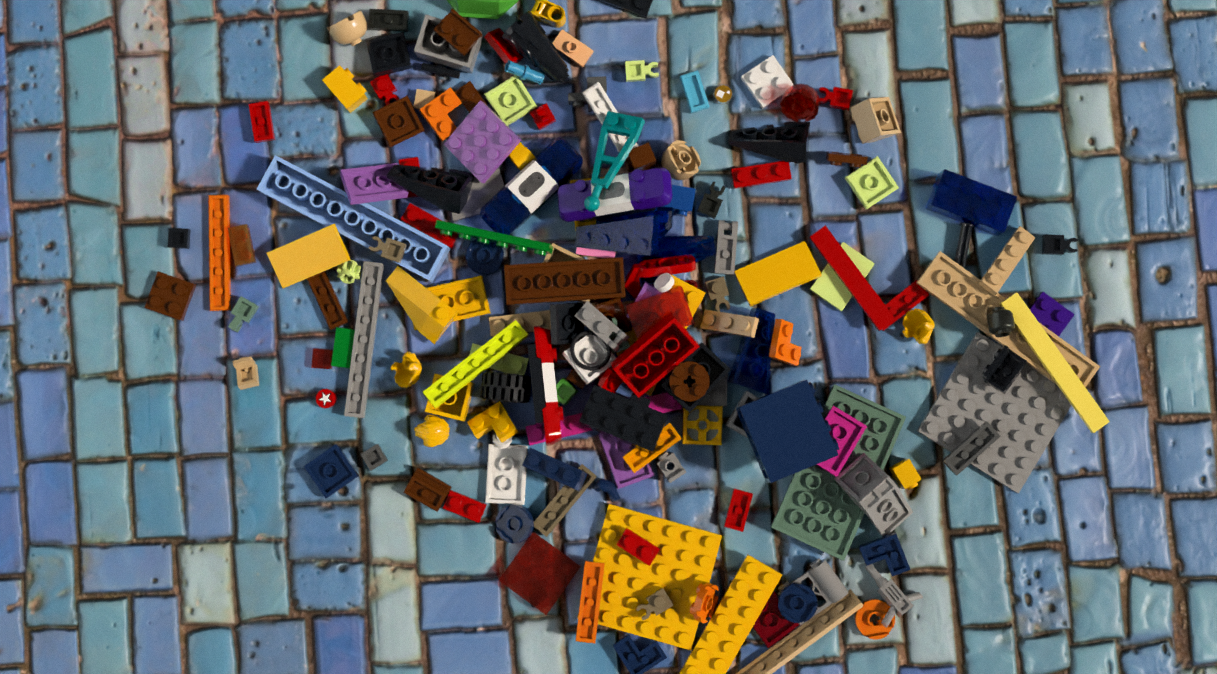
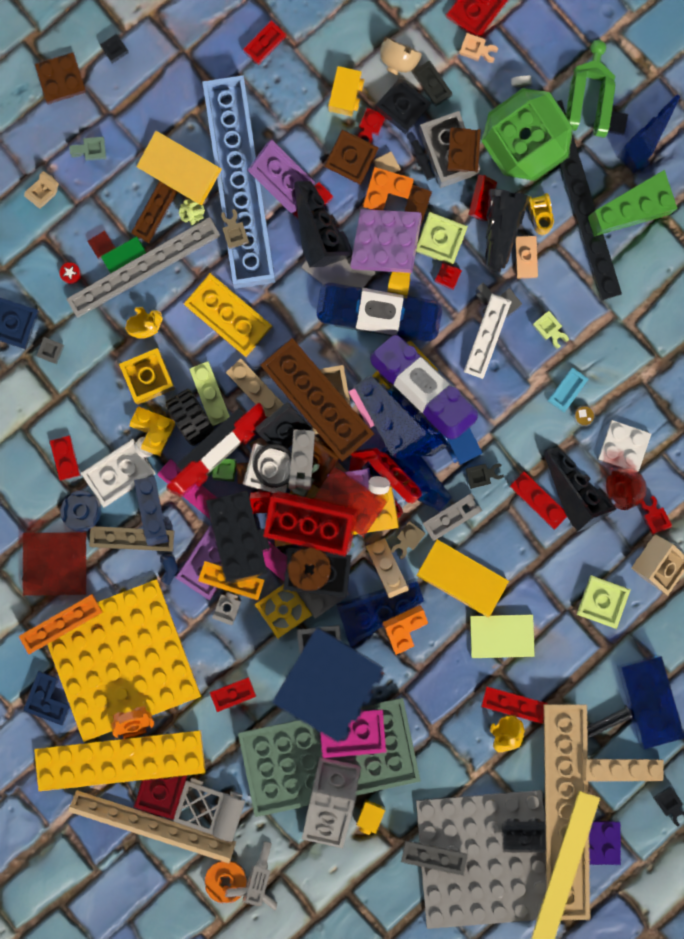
camera: 60 degrees right, 0 degrees up
orange tile [208,195,231,311] -> none
clear orange plate [228,224,256,267] -> none
yellow wedge [386,266,459,344] -> none
red plate [400,203,459,249] -> none
reddish brown plate [403,467,452,512] -> none
yellow hair [414,415,450,447] -> none
neon yellow plate [423,320,528,409] -> none
green plate [435,220,553,256] -> none
dark blue tile [465,239,504,275] -> none
dark azure pin [504,60,545,85] -> none
teal plate [584,111,645,211] -> none
red plate [616,527,660,566] -> none
reddish brown brick [624,142,656,173] -> none
dark tan plate [636,588,673,620] -> none
tan cylinder [661,140,701,180] -> none
dark blue tile [778,583,817,623] -> none
red tile [809,225,895,331] -> none
reddish brown plate [826,151,868,167] -> none
dark blue plate [858,532,911,577] -> none
pearl dark grey head [987,307,1015,337] -> none

